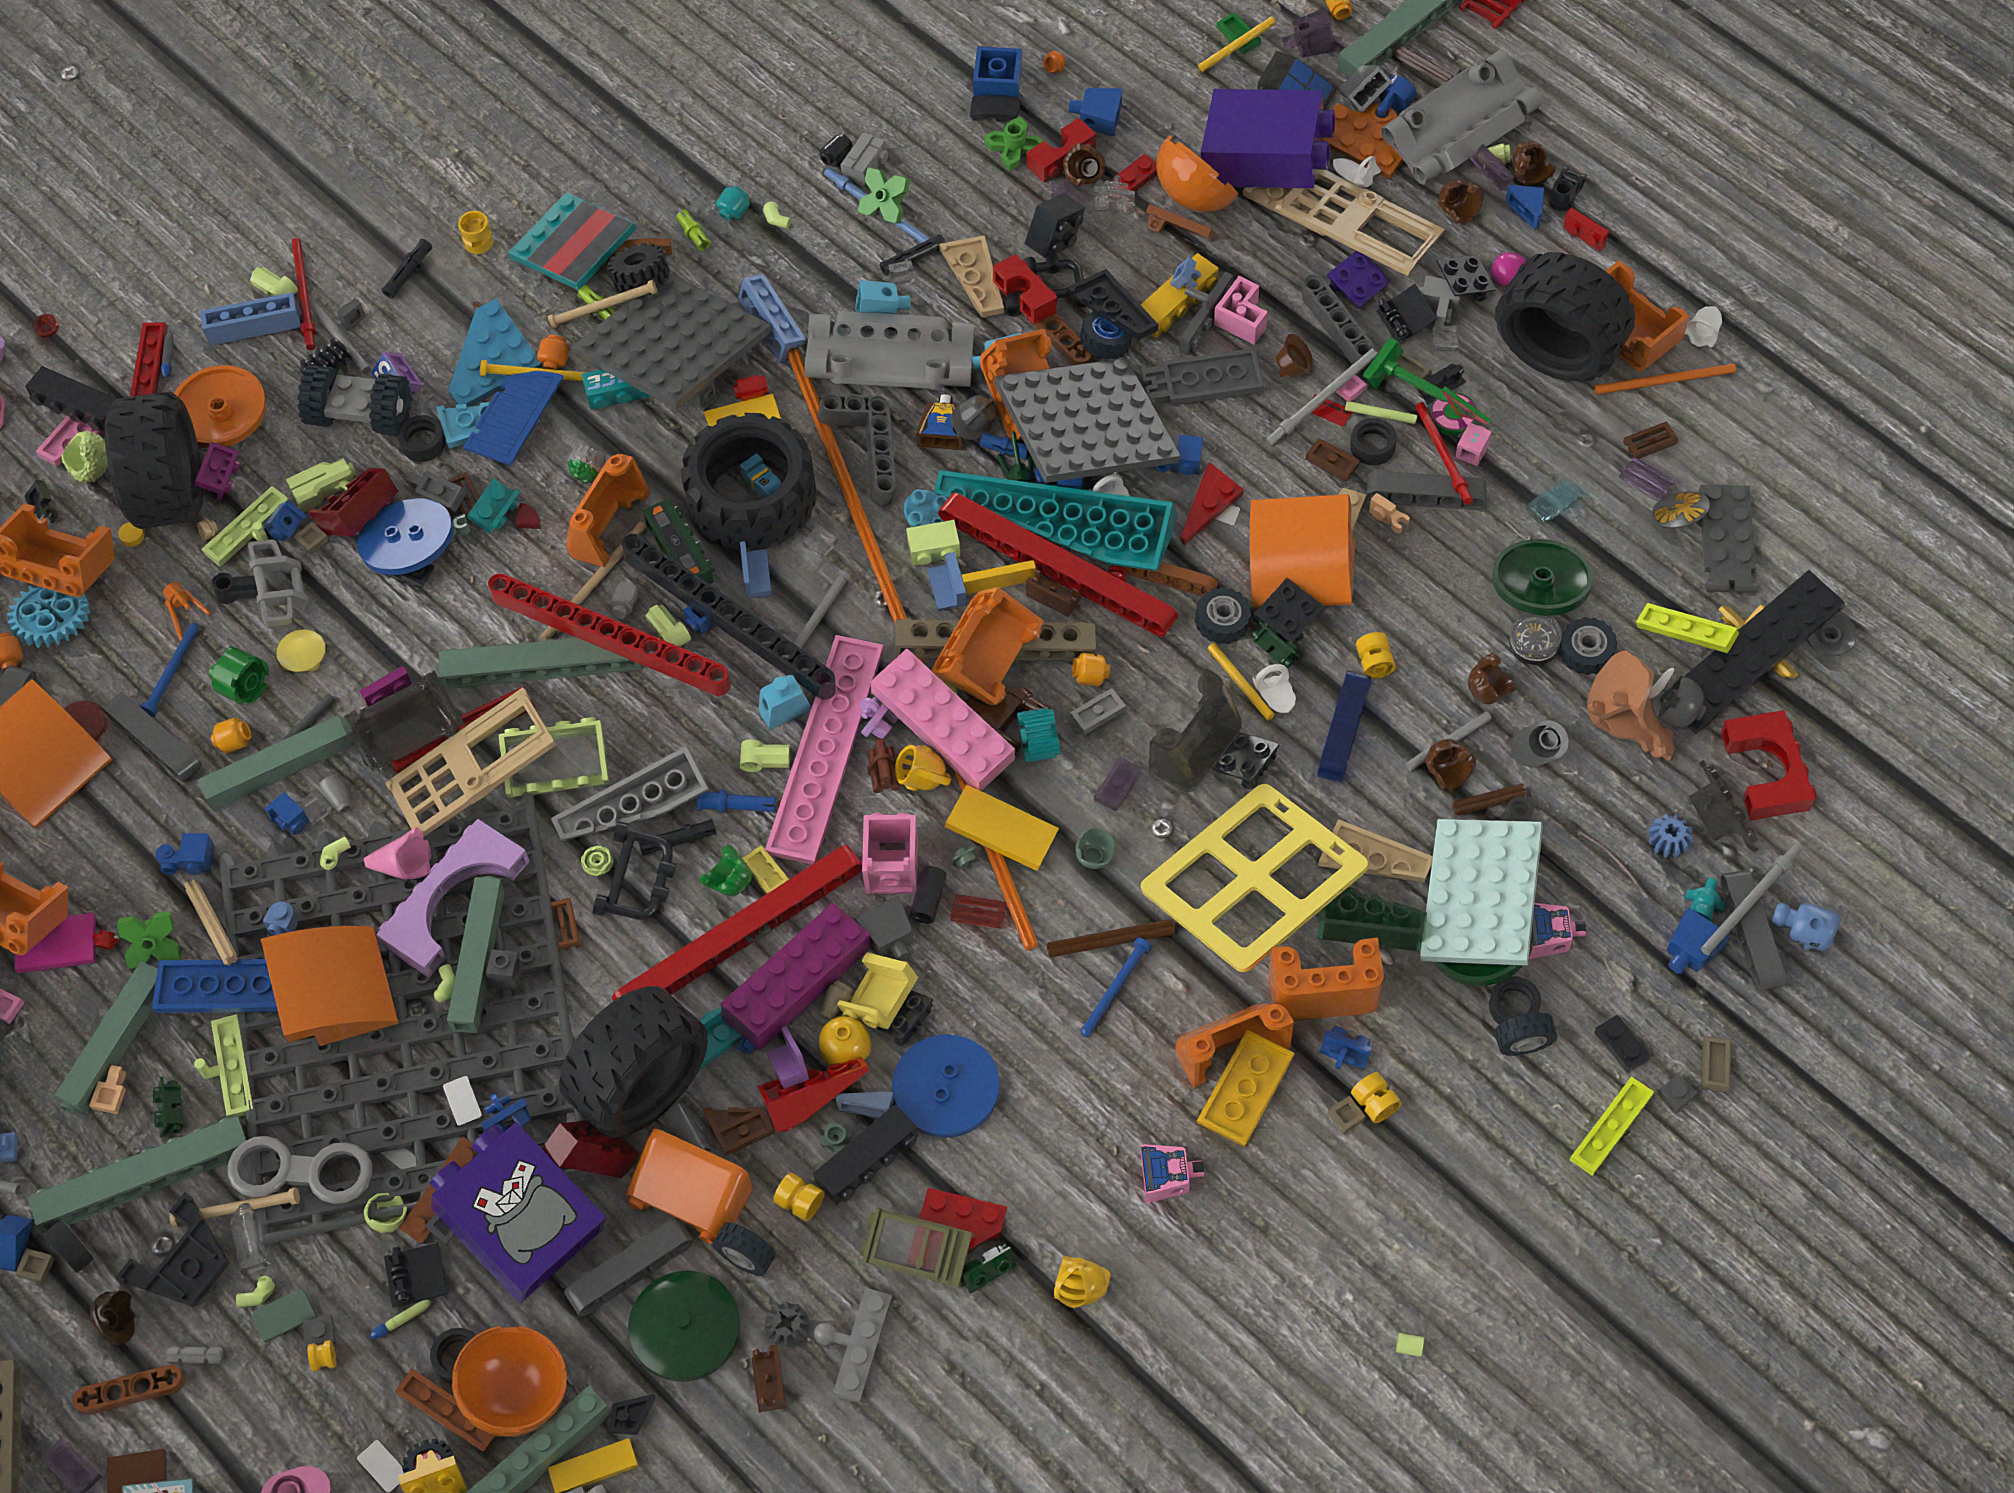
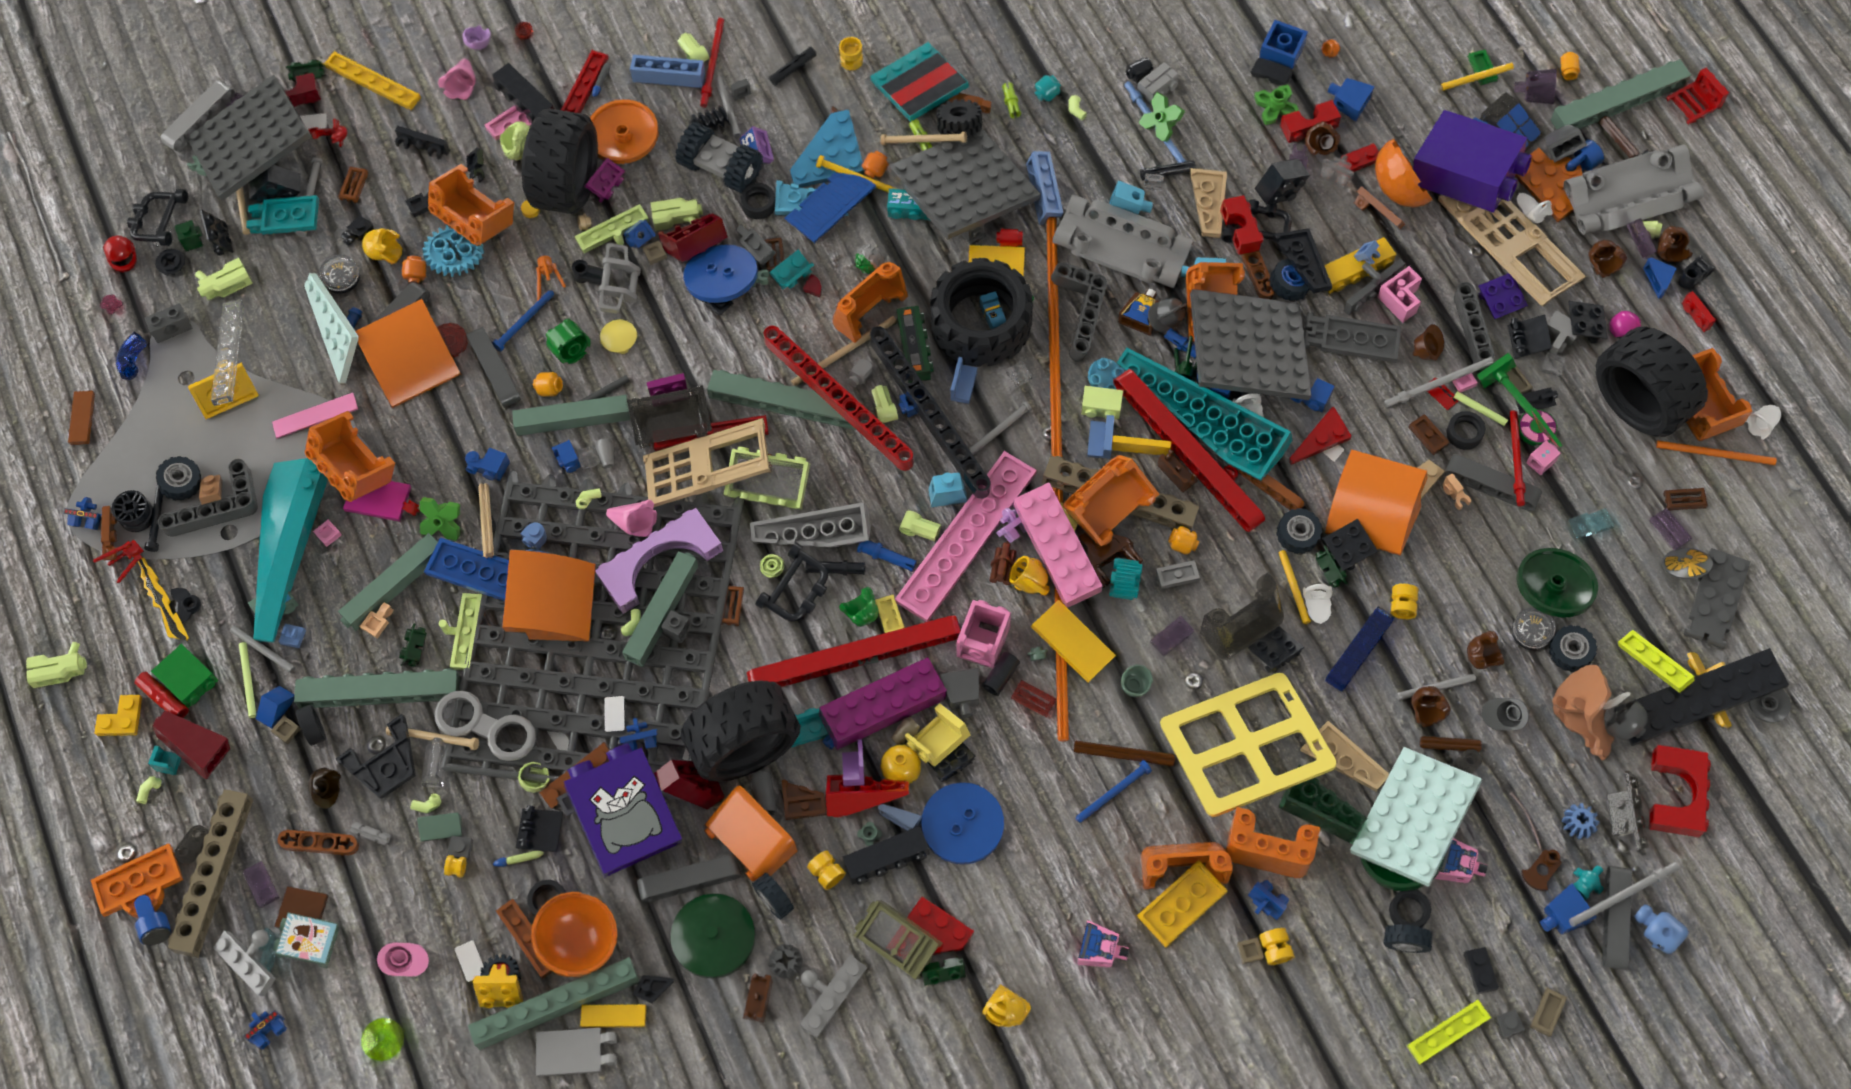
camera: 20 degrees right, 5 degrees up
none -> reddish brown piece [1521,850,1562,891]

